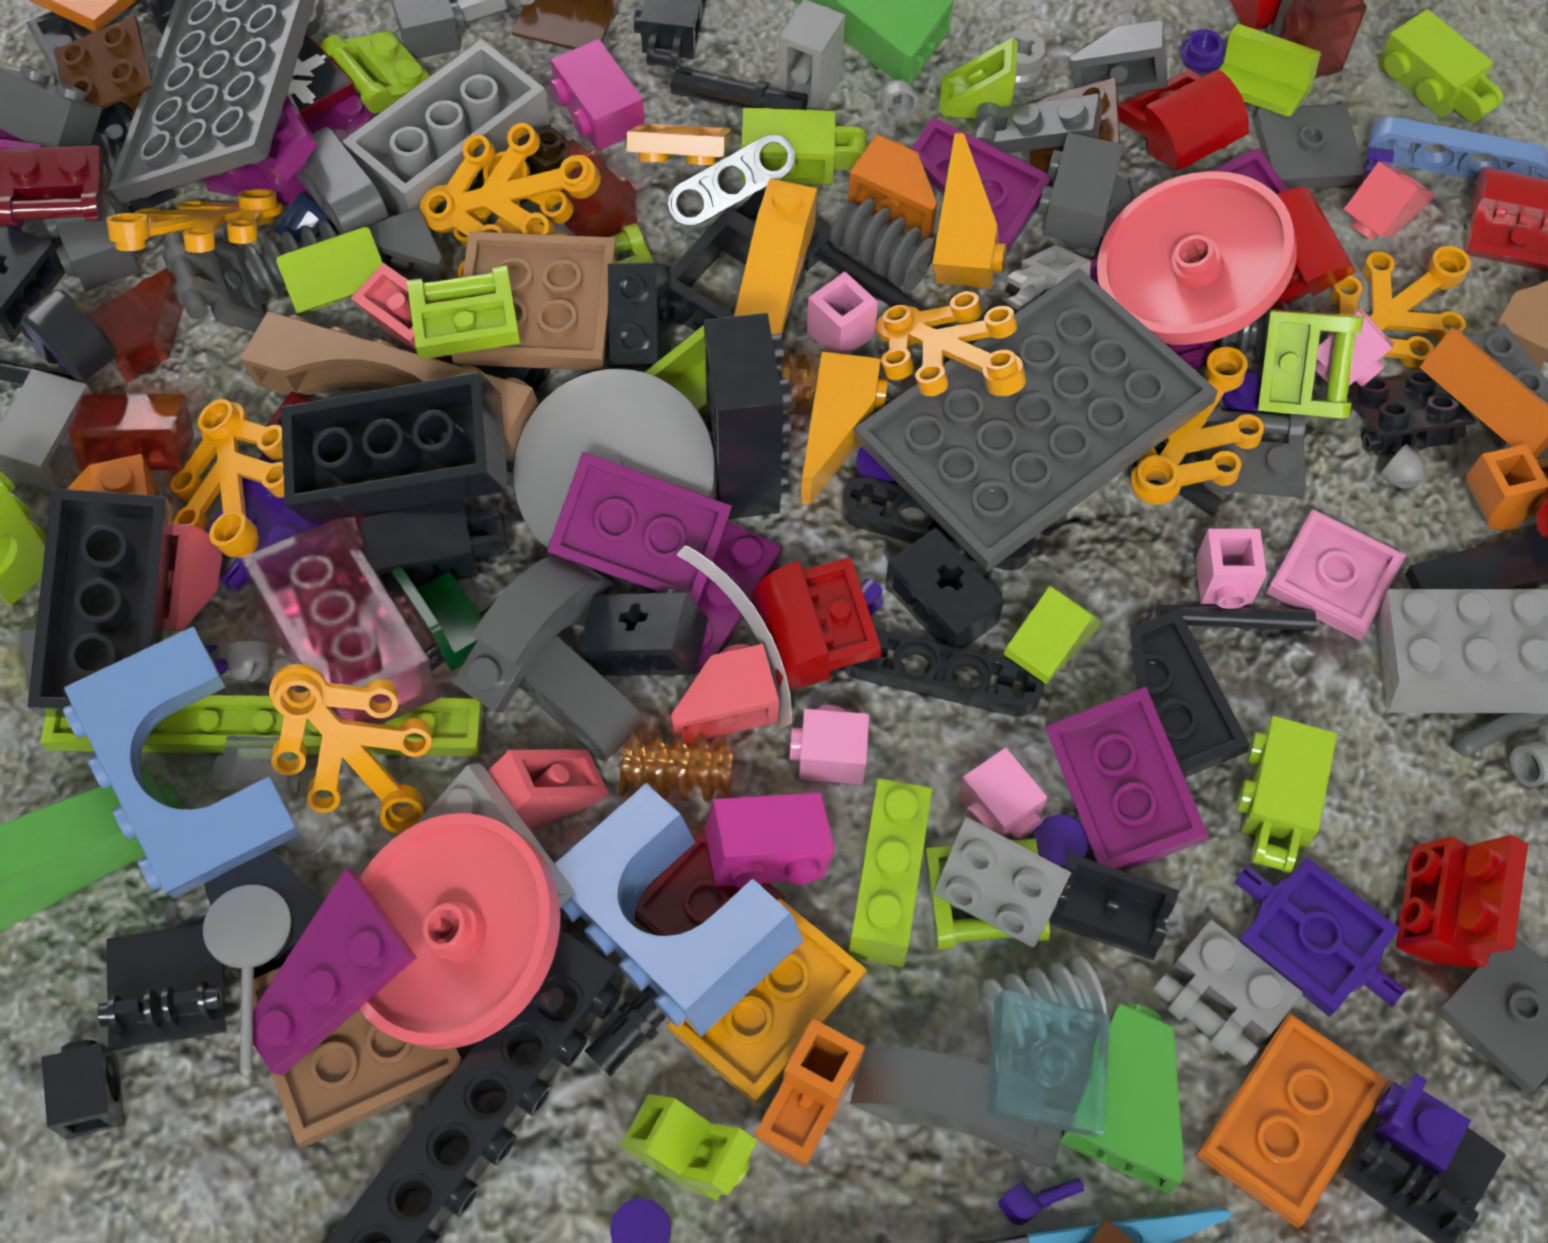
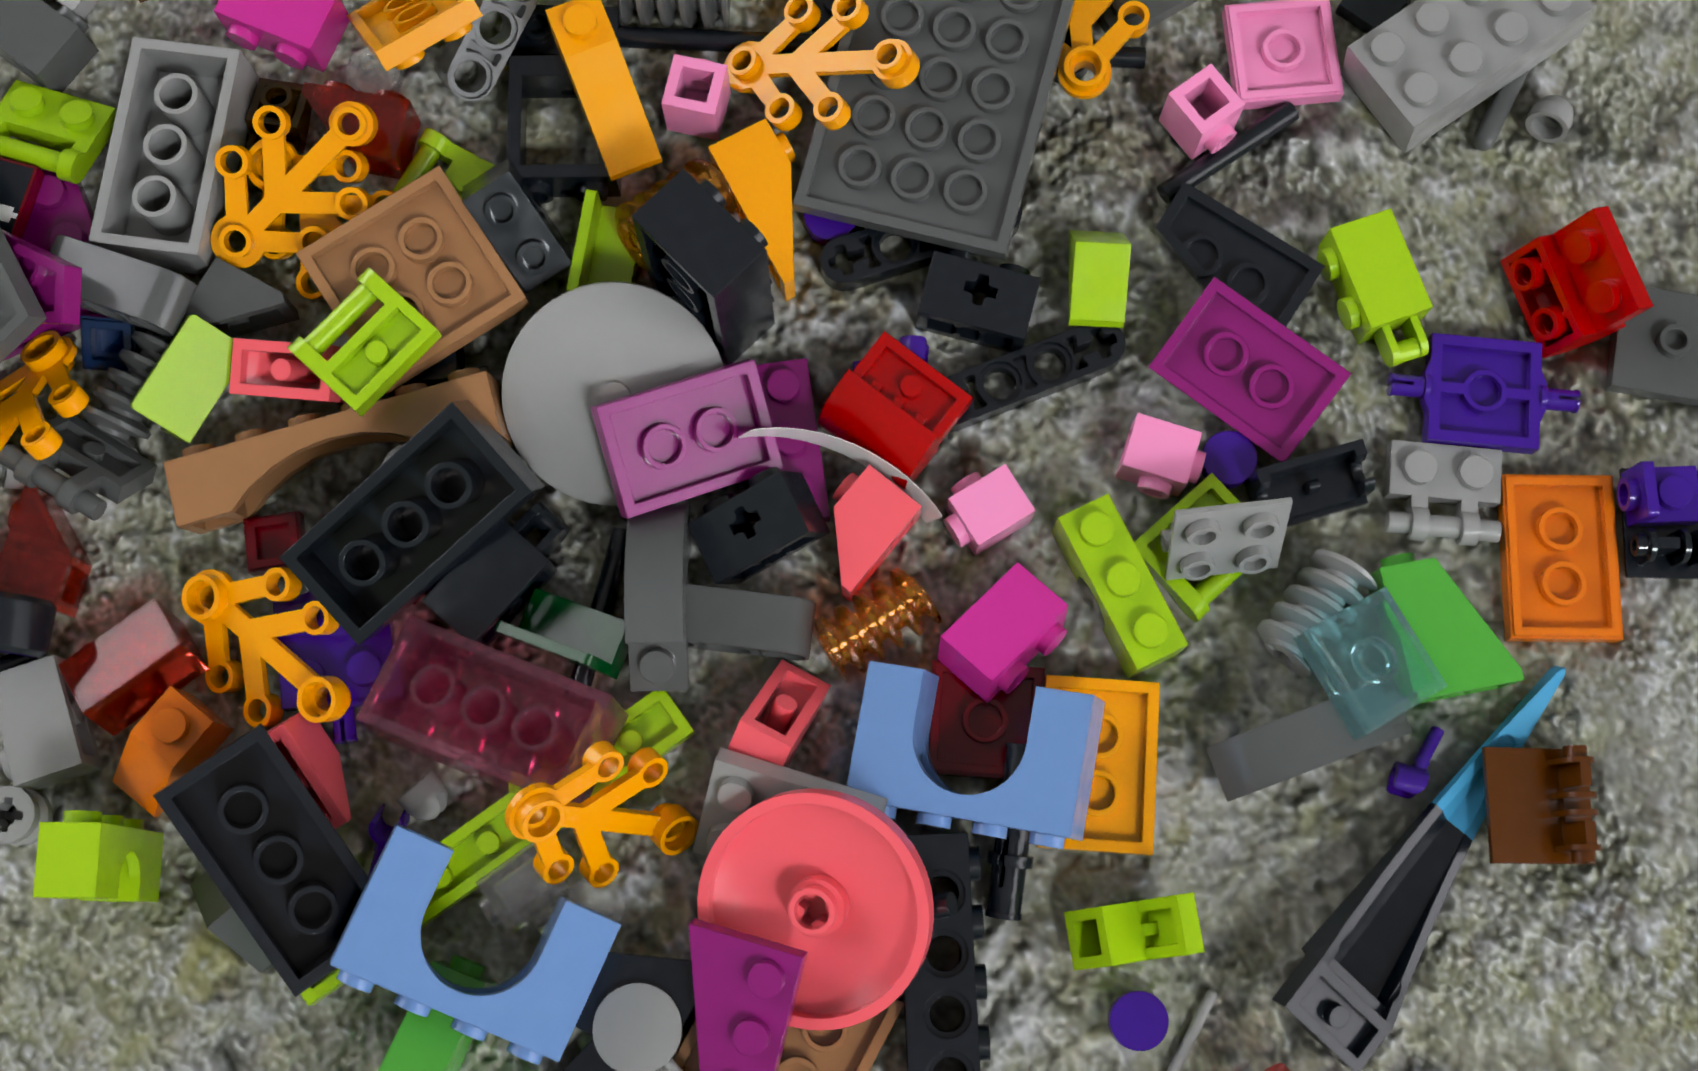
camera: 35 degrees left, 15 degrees up
orange brick [754,1018,865,1168] -> none

